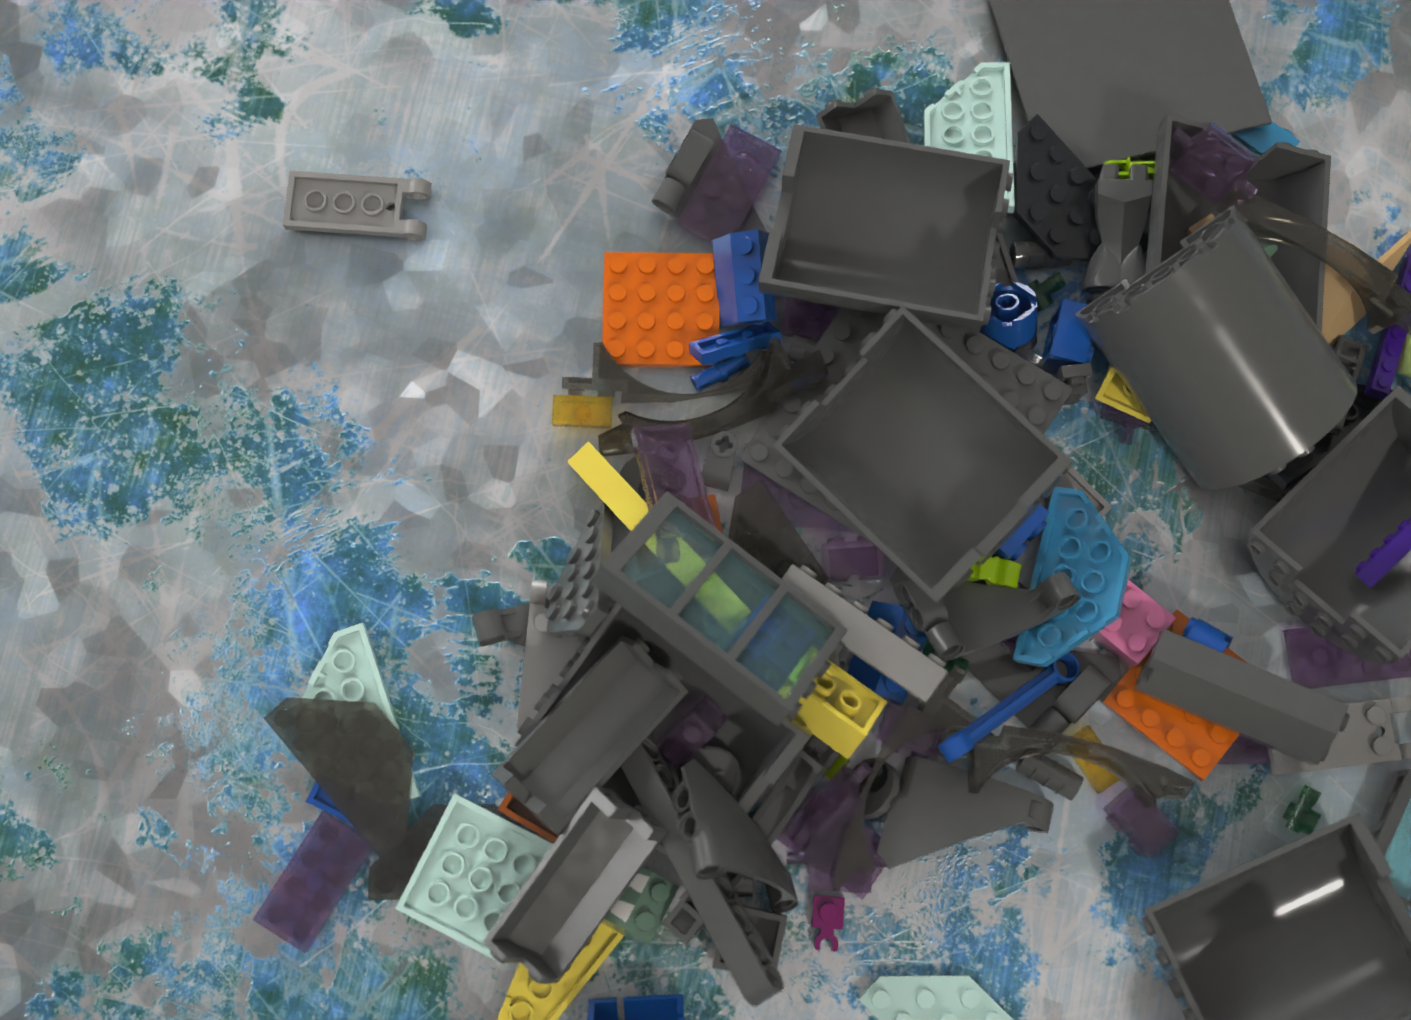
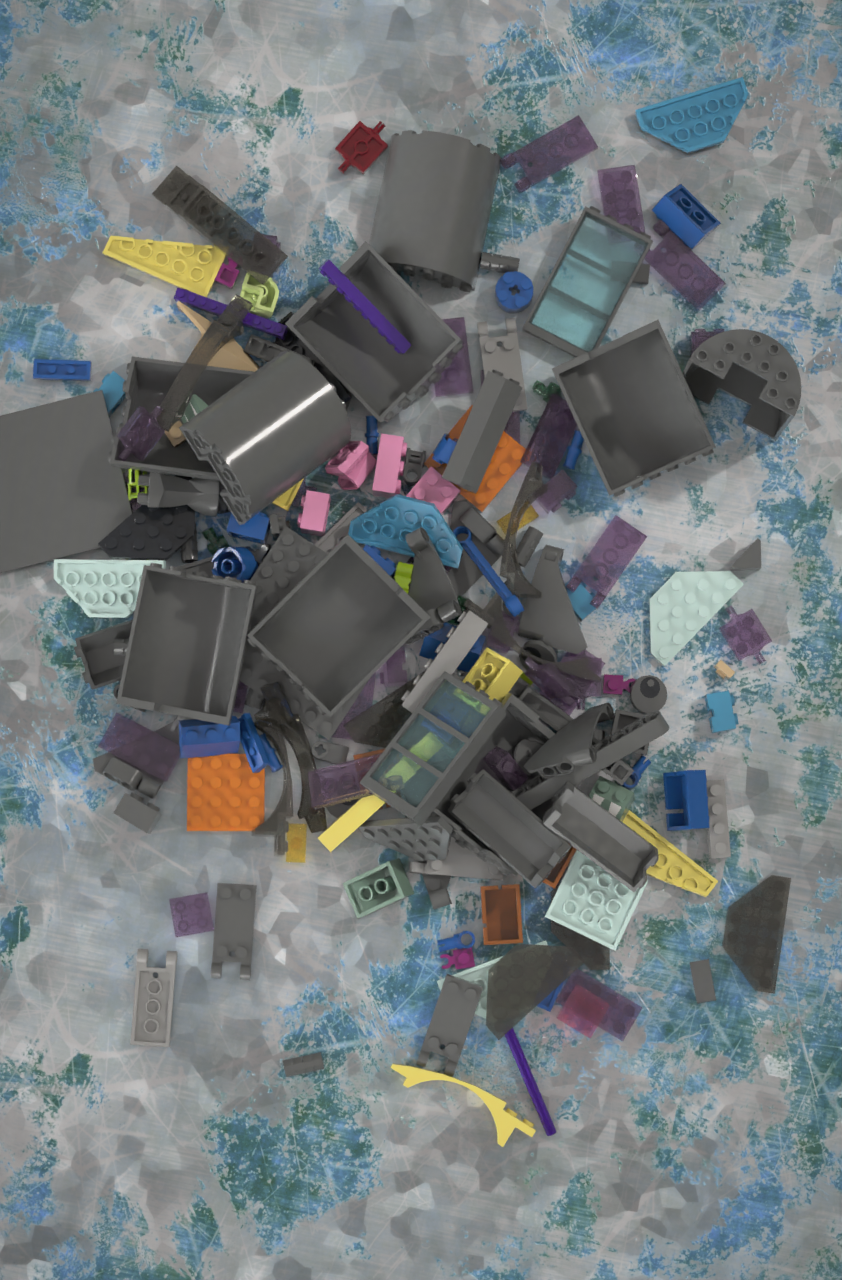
camera: 90 degrees left, 5 degrees up
none -> blue plate [33,359,92,381]
none -> dark grey brick [114,792,162,834]
none -> clear purple tile [169,892,214,937]
none -> dark grey hinge [211,883,257,981]
none -> dark grey axle [283,1052,324,1077]
none -> bright pink brick [297,490,331,537]
none -> bright pink piece [325,441,377,490]
none -> sand green slope [343,858,415,919]
none -> blue pin [364,416,380,455]
none -> bright pink brick [372,433,407,498]
none -> light yellow slope [390,1063,536,1147]
none -> dark grey piece [404,448,426,486]
none -> dark grey hinge [416,974,484,1077]
none -> blue pin [437,931,475,952]
none -> magenta plate [440,947,475,970]
none -> dark orange piece [480,884,523,945]
none -> dark purple axle [503,1026,556,1136]
none -> clear purple plate [520,394,577,479]
none -> clear pink brick [556,984,610,1039]
none -> blue pin [563,430,584,470]
none -> dark azure brick [565,576,599,622]
none -> clear purple hinge [566,515,647,609]
none -> blue pin [618,755,651,790]
none -> dark grey tile [629,675,667,714]

